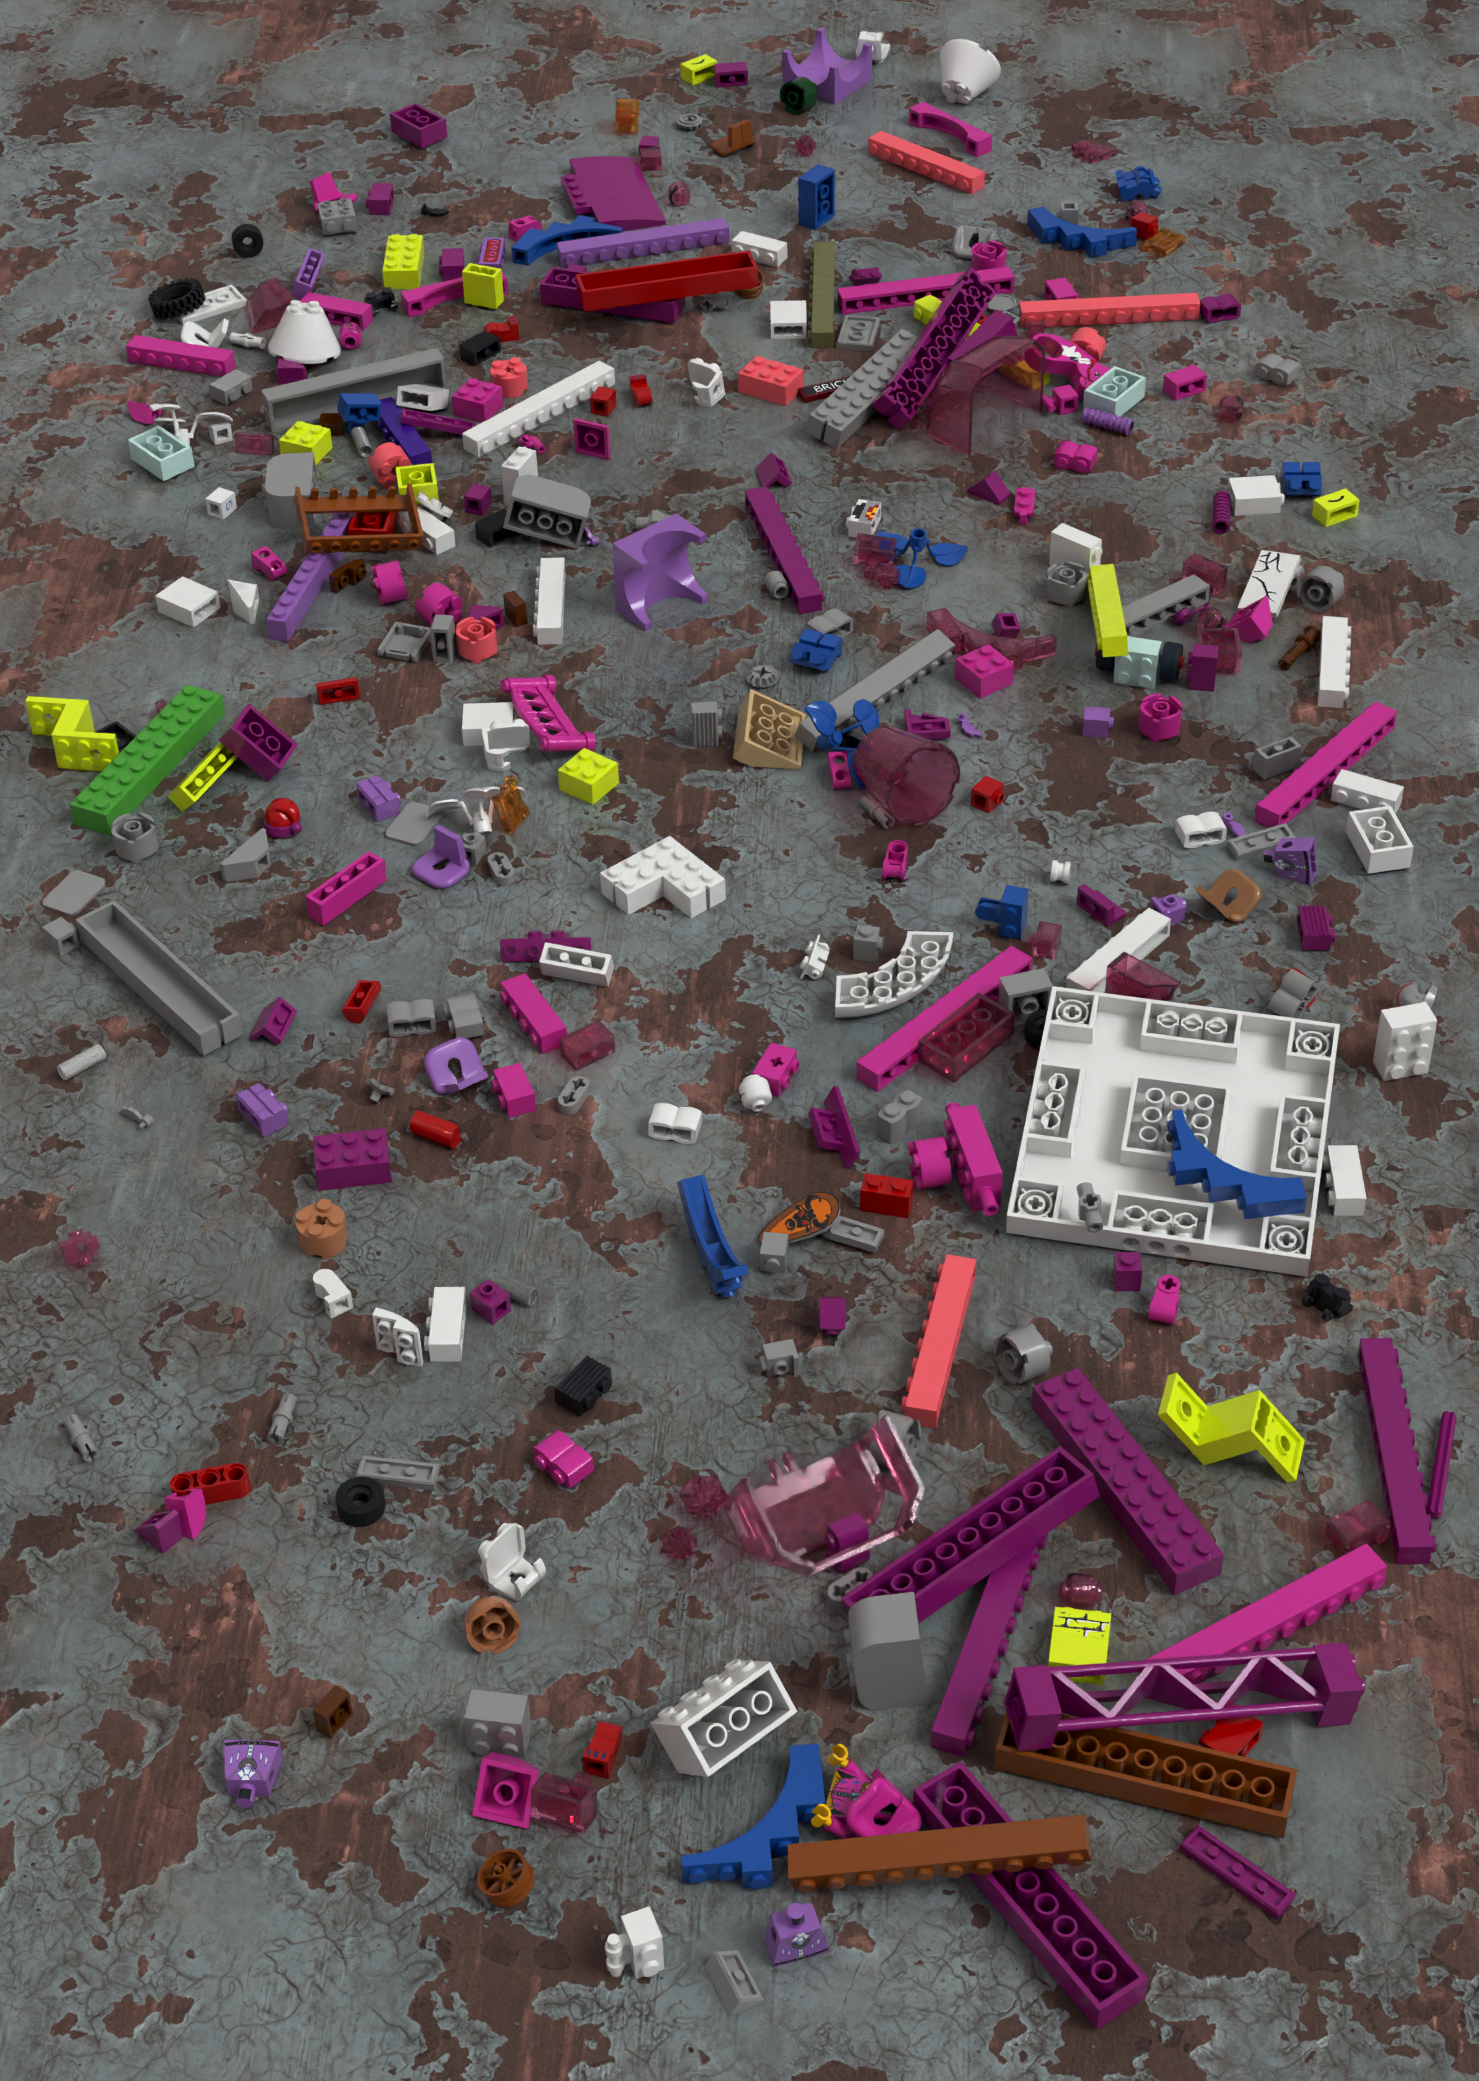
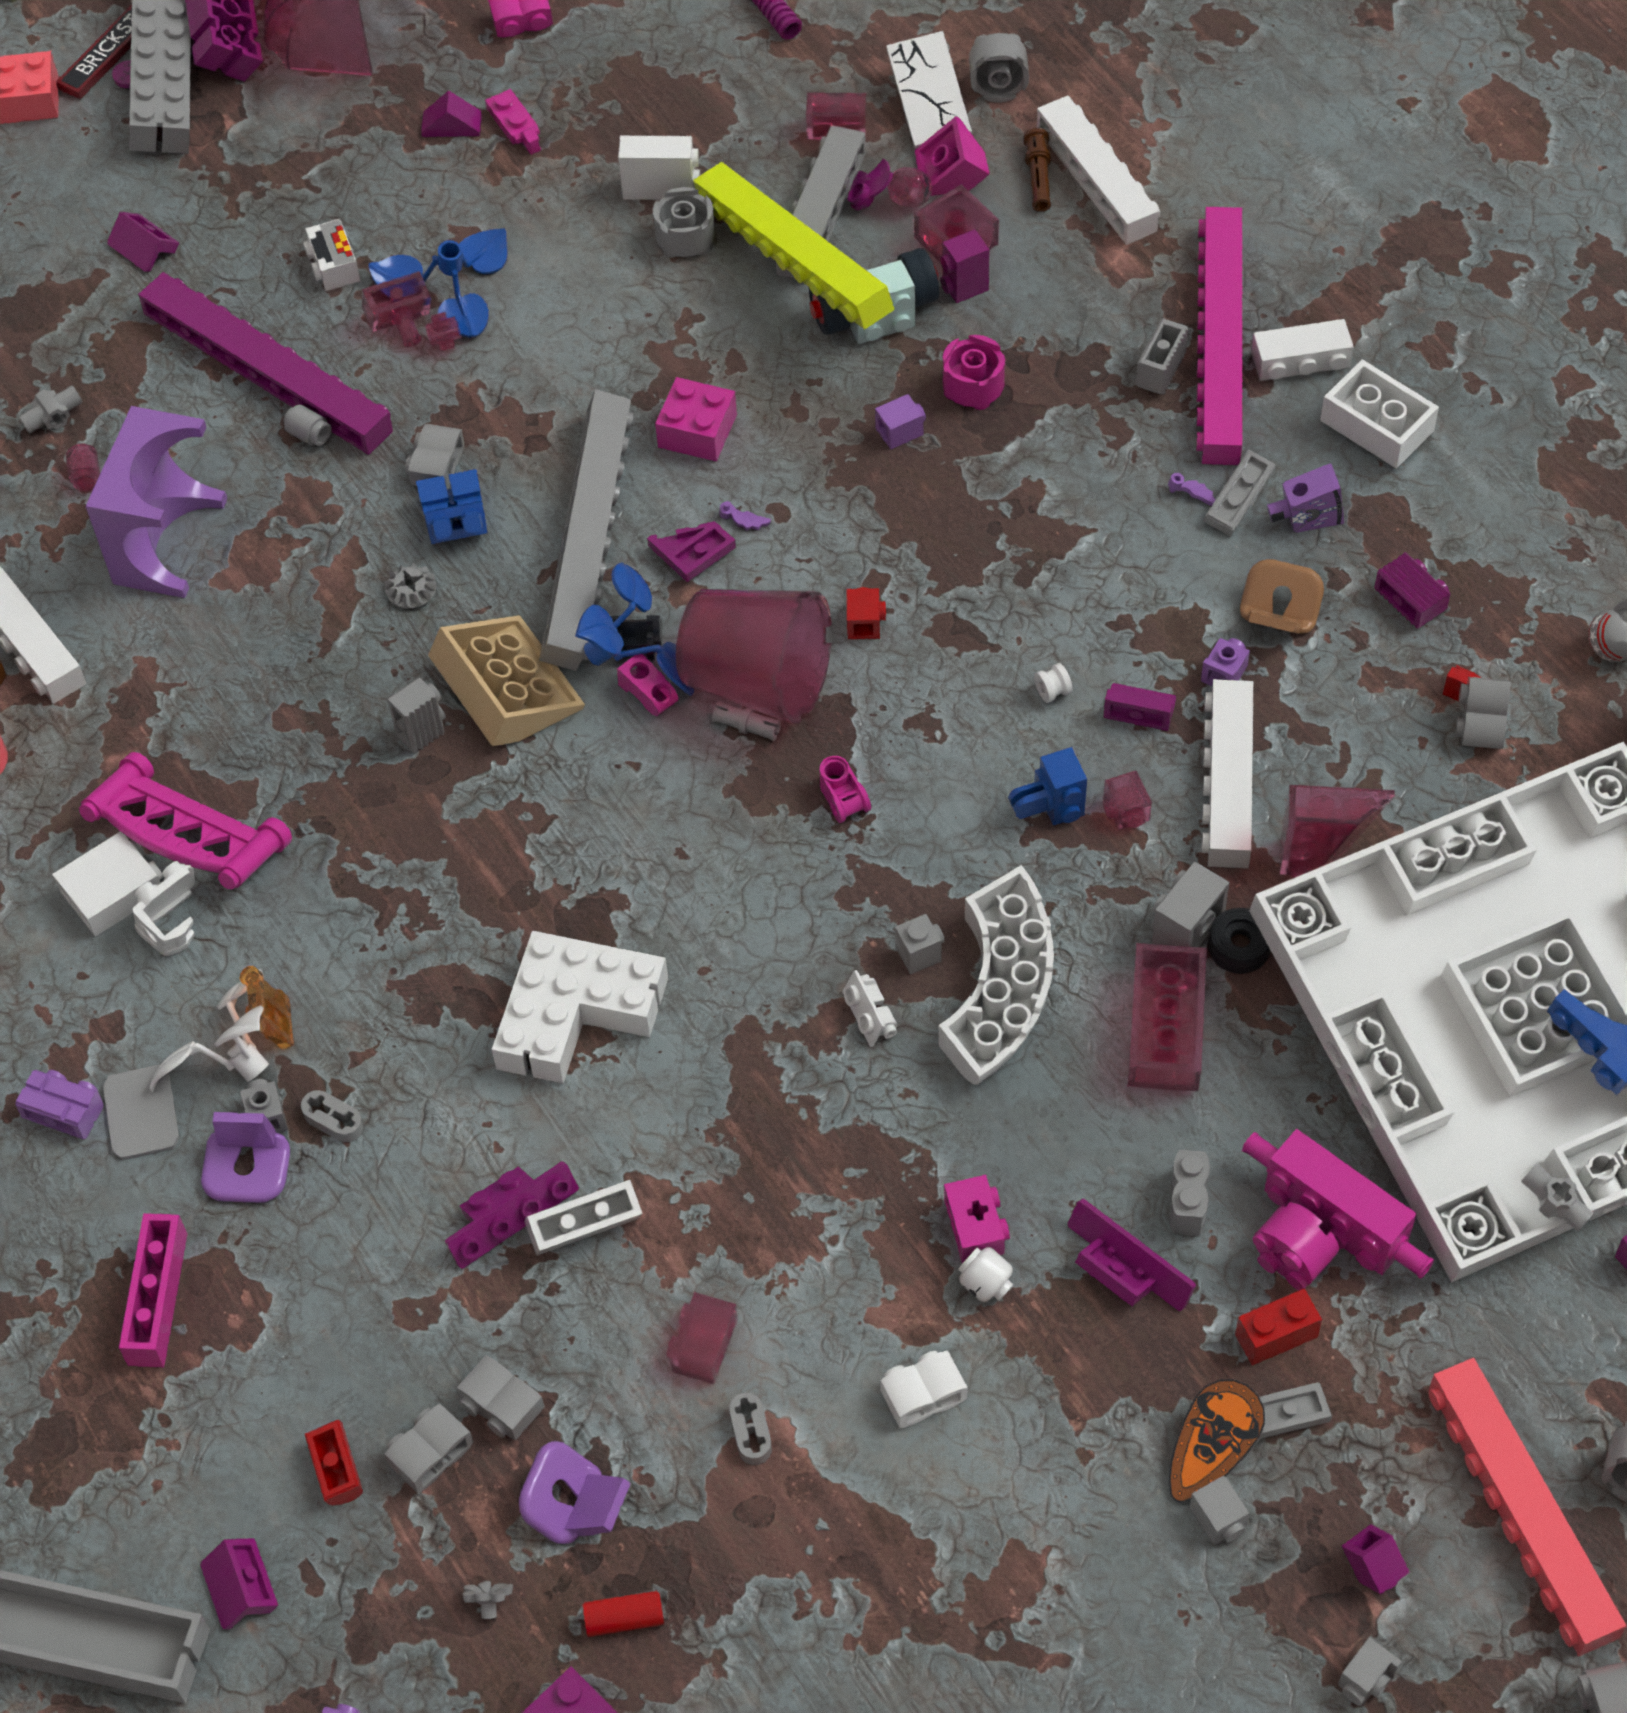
camera: 35 degrees left, 15 degrees up
dark pink brick [491,1063,536,1118] -> none
dark pink brick [499,973,568,1054] -> none
neon yellow brick [558,748,619,805] -> none
blue arch [677,1174,749,1298] -> none
dark pink brick [856,946,1033,1092] -> none
clear pink arch [927,608,1057,670] -> none
magenta plate [991,613,1021,639] -> none
white brick [1175,812,1227,848] -> none

